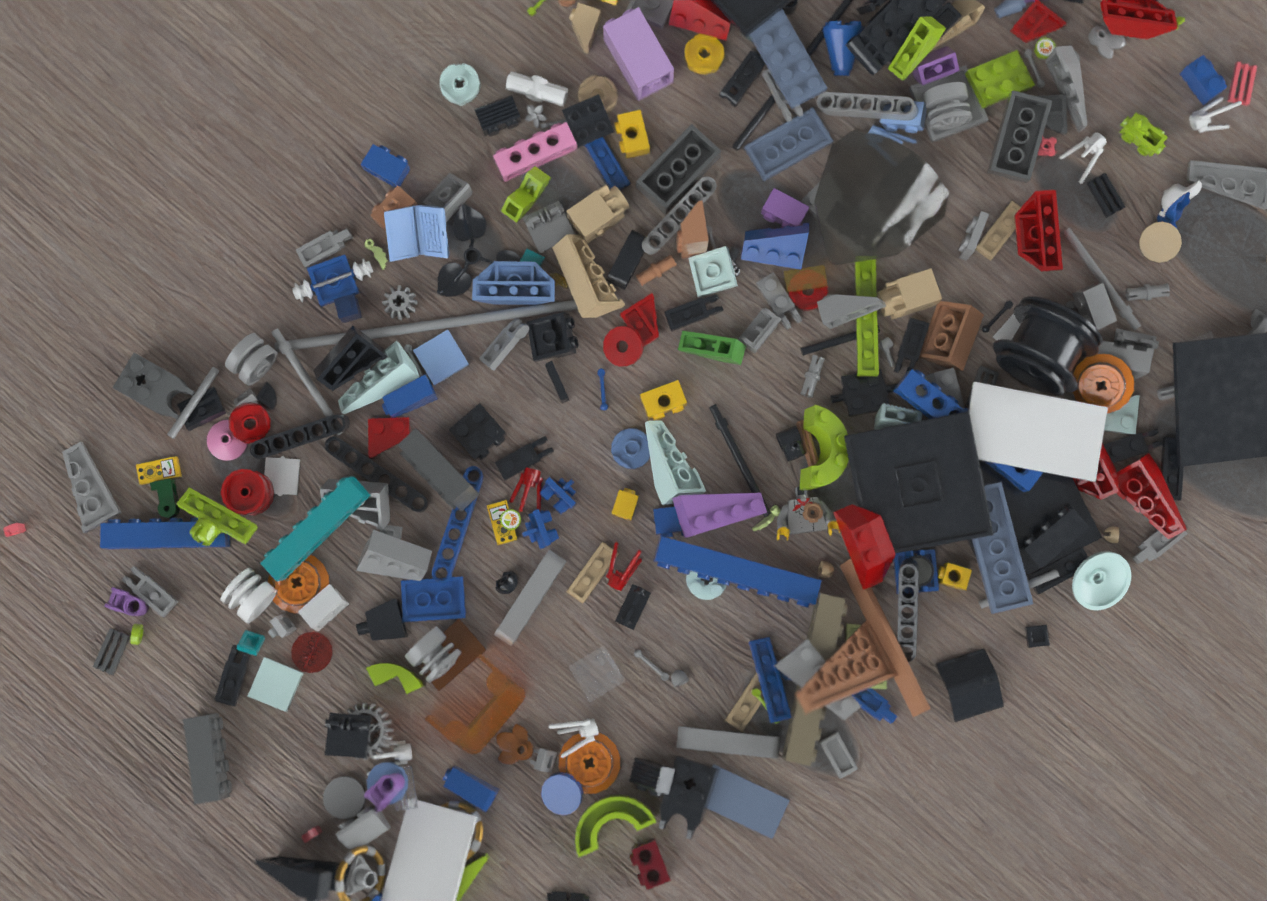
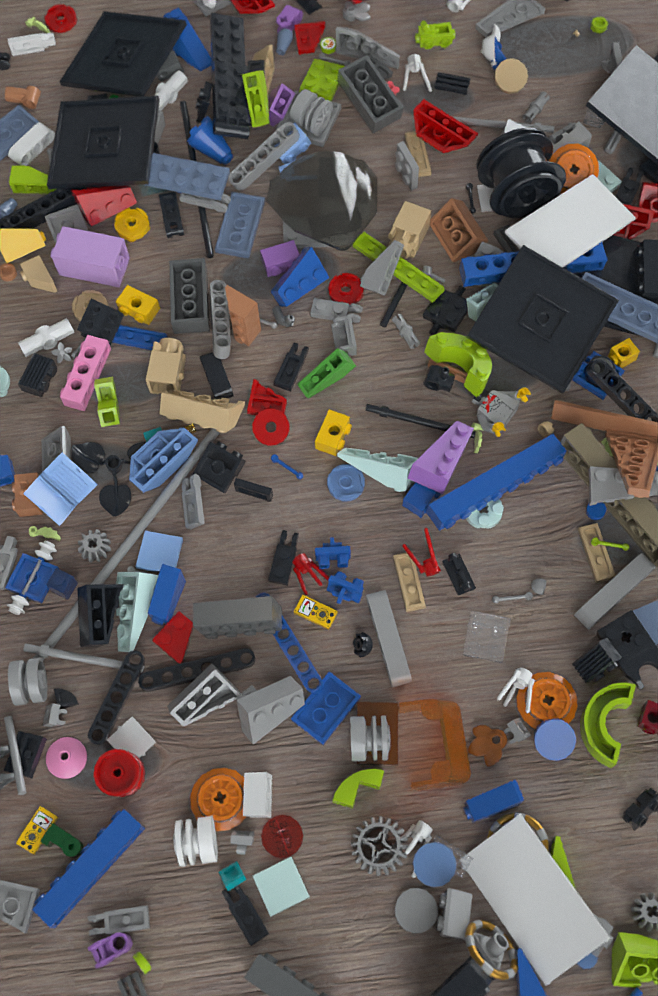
camera: 45 degrees left, 15 degrees down
lime plate [177,487,258,546] -> none
red tile [228,402,271,443] -> none
teal brick [260,477,371,582] -> none
coral tile [301,826,323,844] -> none
black hinge [325,713,371,759] -> none
black torso [356,599,408,641] -> none
medium lavender piece [364,773,405,812] -> none
black plate [449,403,507,461] -> none
tile [500,509,521,530] -> none
light grey hinge [522,201,575,253] -> none
yellow brick [612,488,639,521] -> none
nougat pin [636,254,677,286] -> none
light aqua tile [688,246,738,297] -> none
blue tile [749,637,792,723] -> none
clear yellow tile [783,265,828,292] -> none
medium nougat plate [802,502,823,523] -> none
red wedge [833,504,896,590] -> none
black hinge [894,317,930,373] -> none

